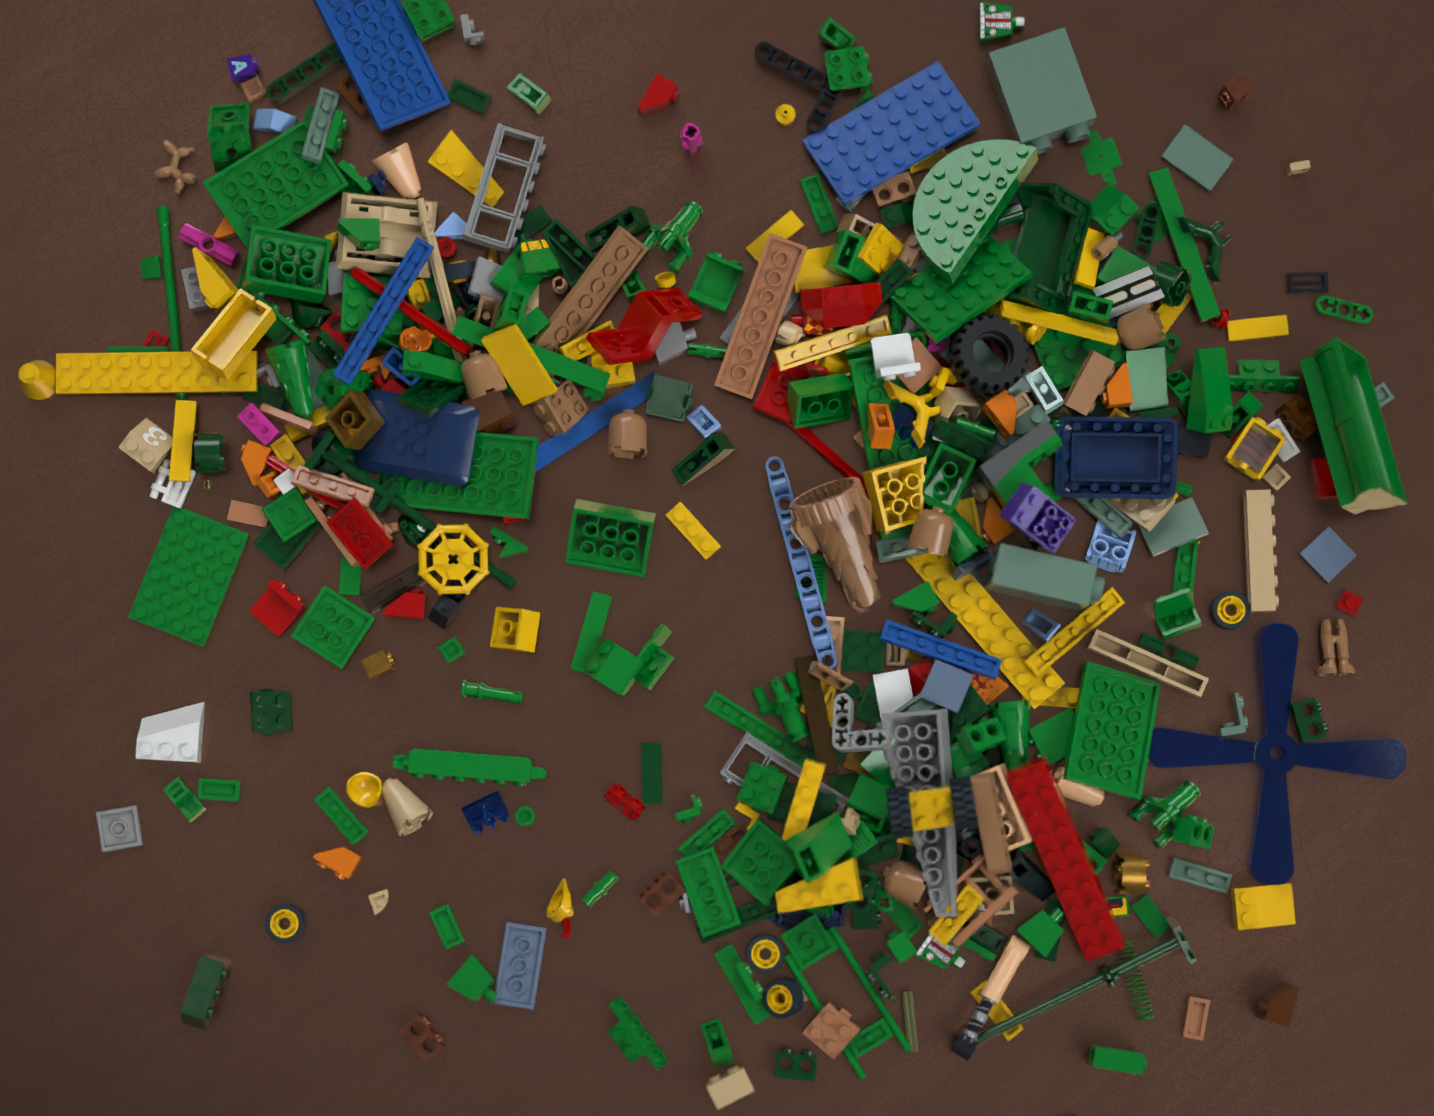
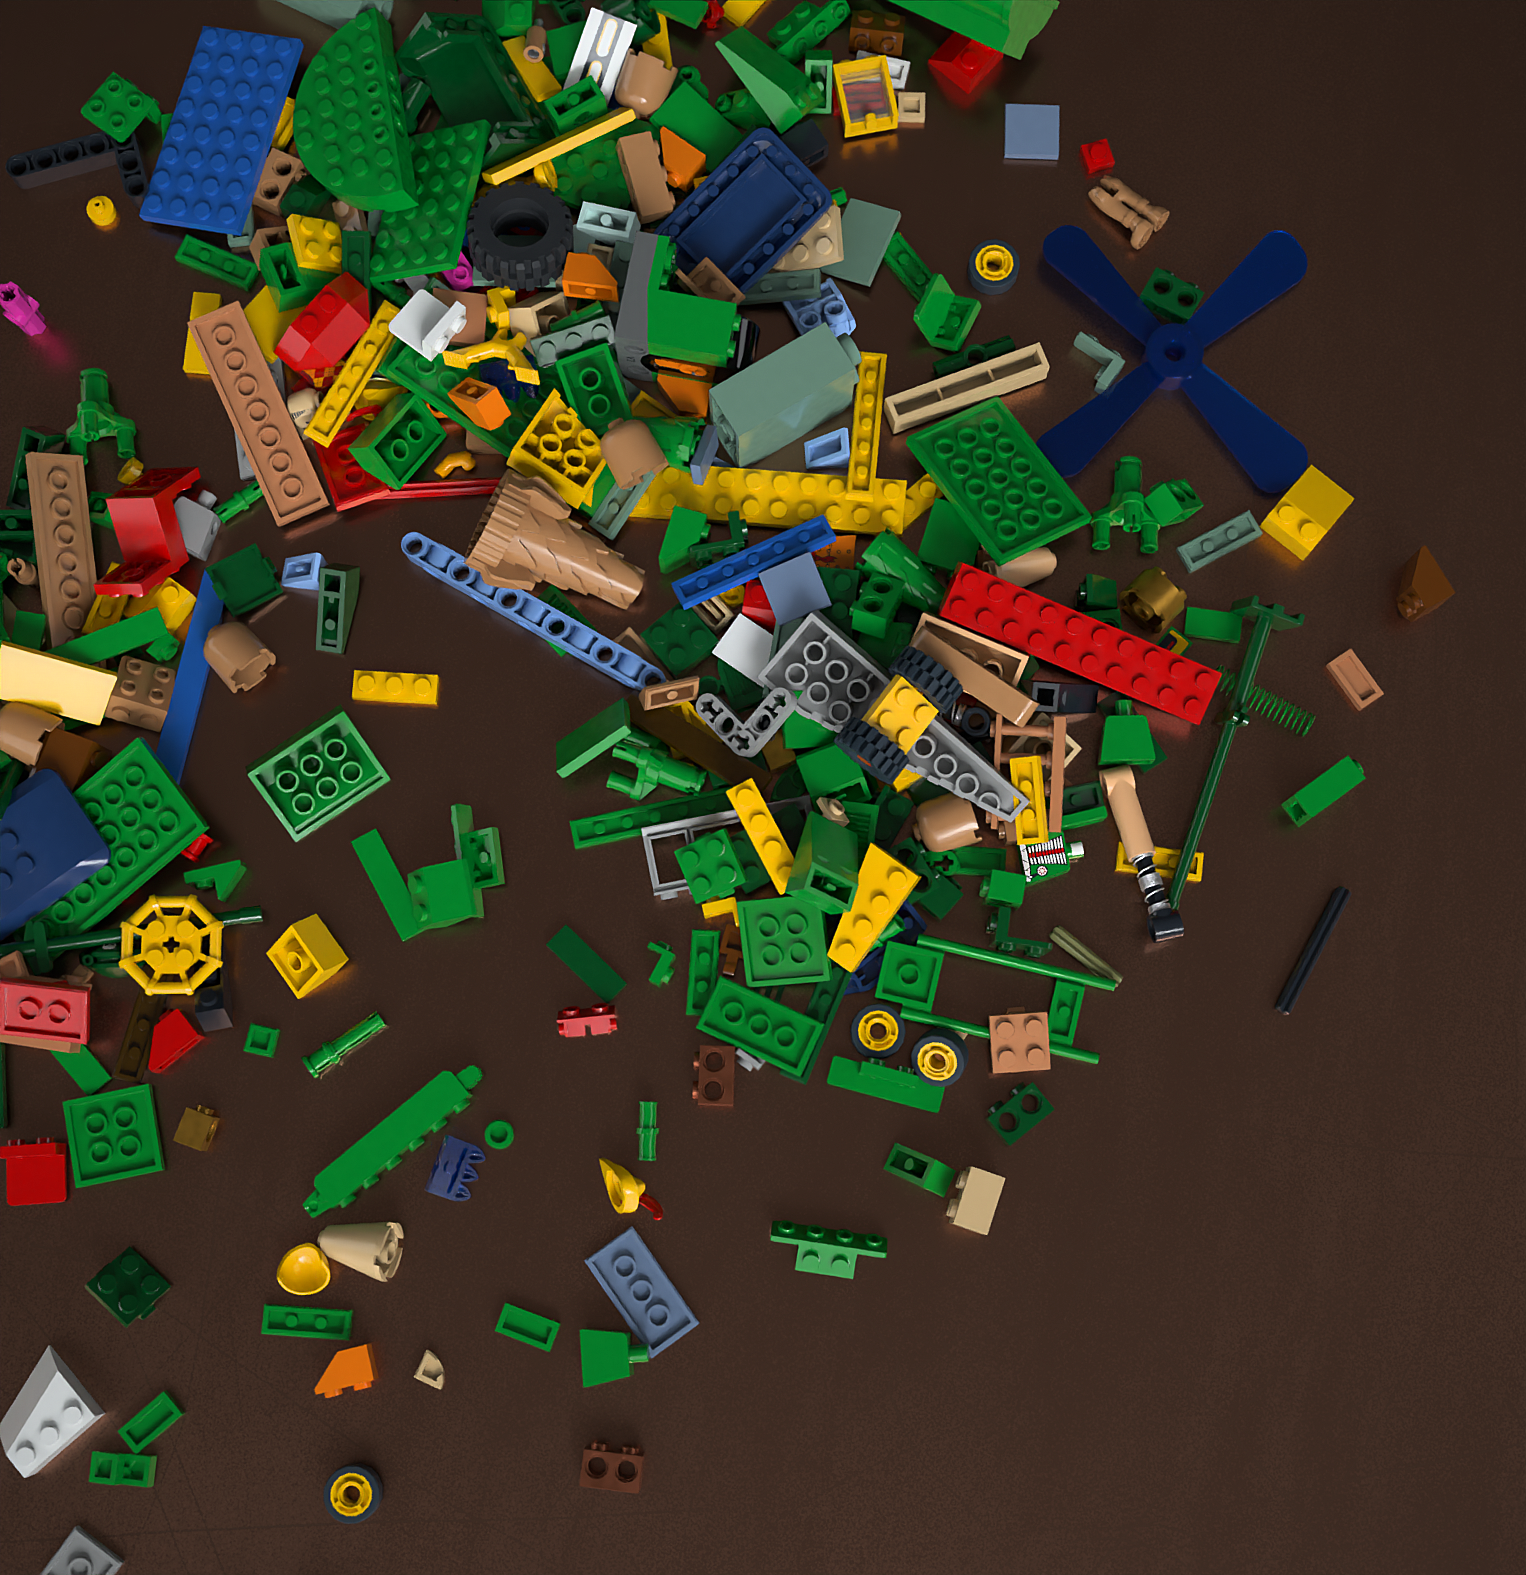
camera: 40 degrees left, 5 degrees down
green panel [688,251,744,315] -> none
green slope [818,17,857,50] -> none
tan tile [970,481,989,502] -> none
dark purple slope [999,482,1076,554] -> none
tan brick [1243,489,1279,613] -> none
none -> light orange arm [434,451,476,479]
none -> green tile [556,697,631,778]
none -> medium nougat bracket [675,257,745,306]

